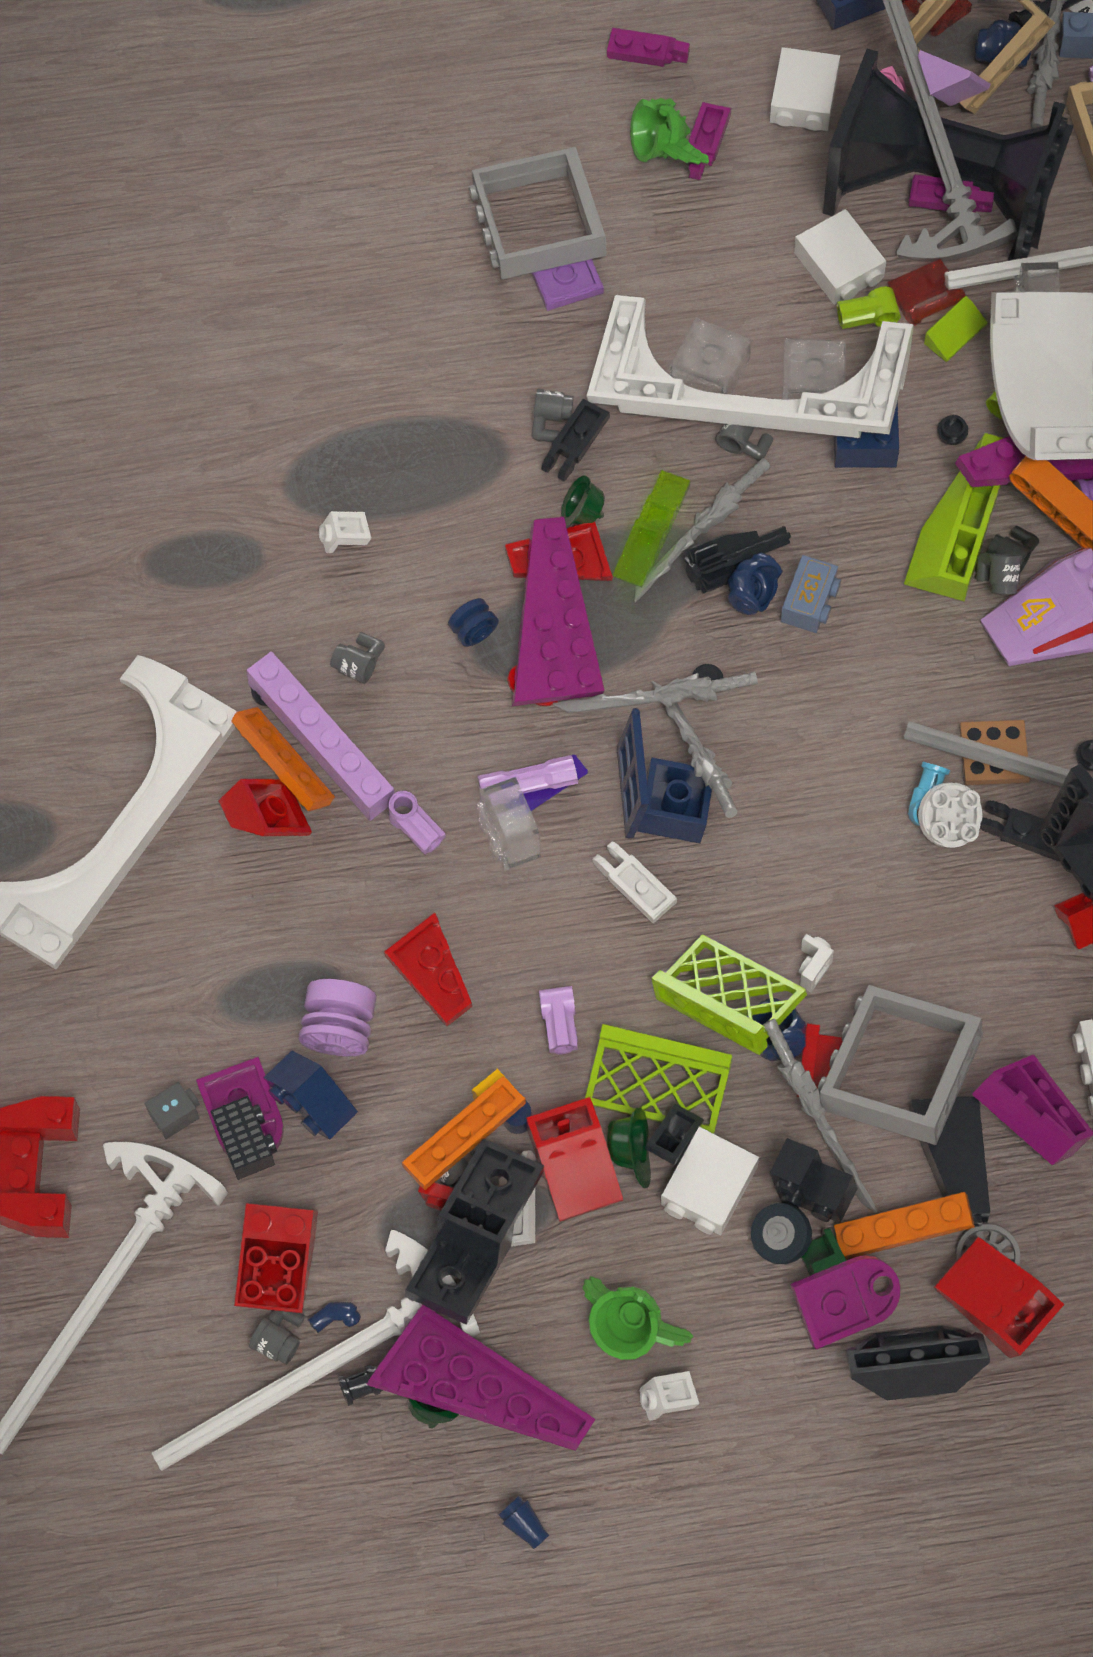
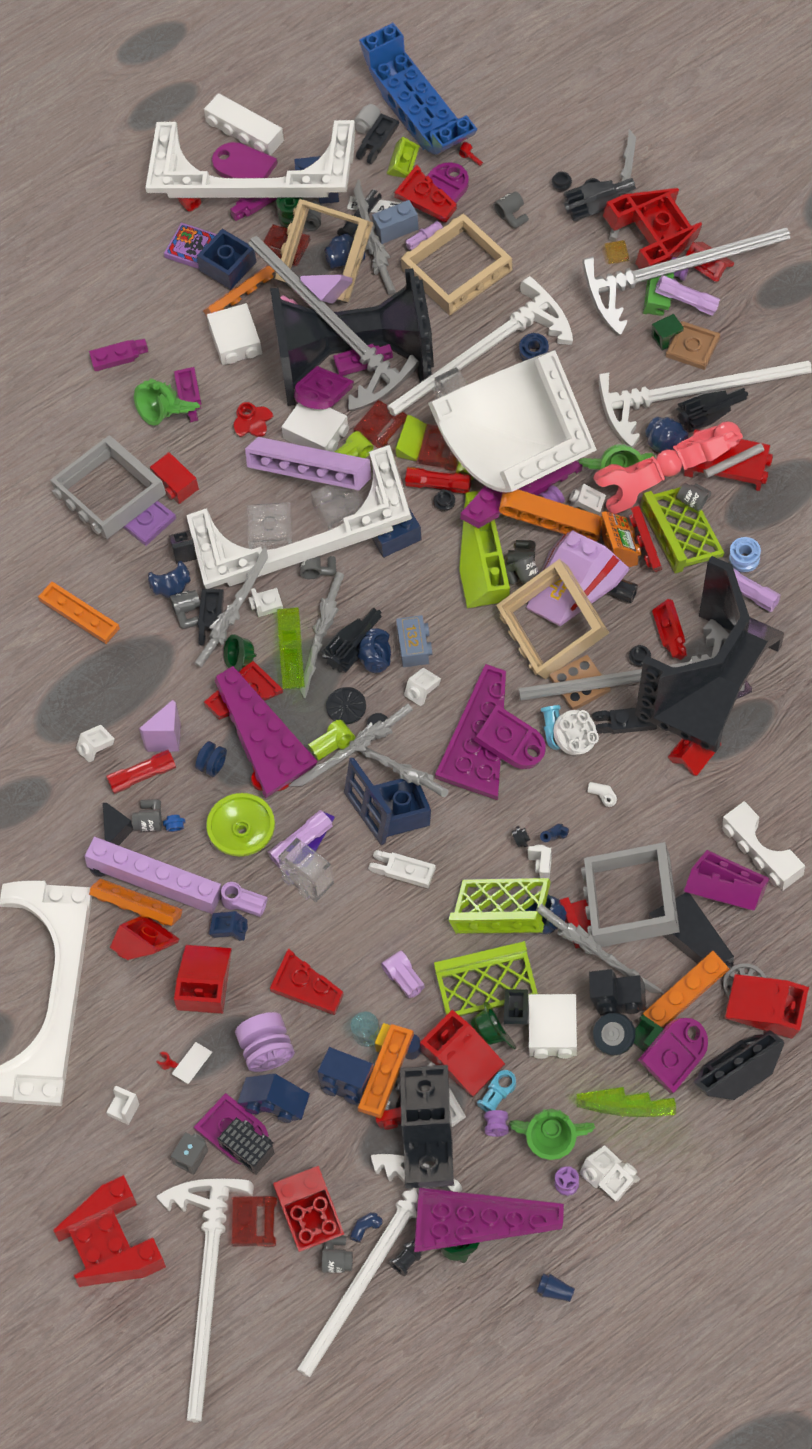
camera: 25 degrees left, 5 degrees down
none -> orange plate [38,581,120,644]
none -> black slope [102,803,133,846]
none -> red axle [106,750,176,794]
none -> white panel [106,1086,140,1125]
none -> lavender slope [139,700,181,752]
none -> dark blue hair [148,561,191,598]
none -> red brick [150,452,199,504]
none -> red hand [156,1052,179,1070]
none -> blue plate [163,815,186,832]
none -> black slope [169,530,197,564]
none -> white sticker [172,1042,212,1084]
none -> red slope [174,945,232,1014]
none -> light grey sword [194,546,268,668]
none -> orange plate [203,265,275,316]
none -> lime dish [207,793,275,857]
none -> dark blue bracket [209,911,248,941]
none -> clear red plate [232,1196,277,1247]
none -> red plate [234,402,274,437]
none -> lavender brick [245,437,371,490]
none -> white bracket [248,588,283,617]
none -> magenta tile [294,366,354,409]
none -> lime piece [308,720,355,761]
none -> dark blue brick [318,1047,373,1105]
none -> black wheel [326,687,366,724]
none -> clear light blue piece [351,1011,381,1047]
none -> white bracket [404,668,441,706]
none -> red axle [405,467,472,494]
none -> clear red plate [418,424,457,471]
none -> magenta wing [435,664,506,800]
none -> magenta tile [473,705,546,769]
none -> medium azure connector [477,1070,516,1112]
none -> medium lavender wheel [485,1110,509,1137]
none -> tan window [496,559,609,679]
none -> black plate [511,825,530,848]
none -> dark blue arm [540,824,569,842]
none -> medium lavender wheel [555,1166,579,1196]
none -> clear neon green slope [576,1087,676,1117]
none -> white arm [588,782,617,807]
none -> white bracket [598,1162,640,1201]

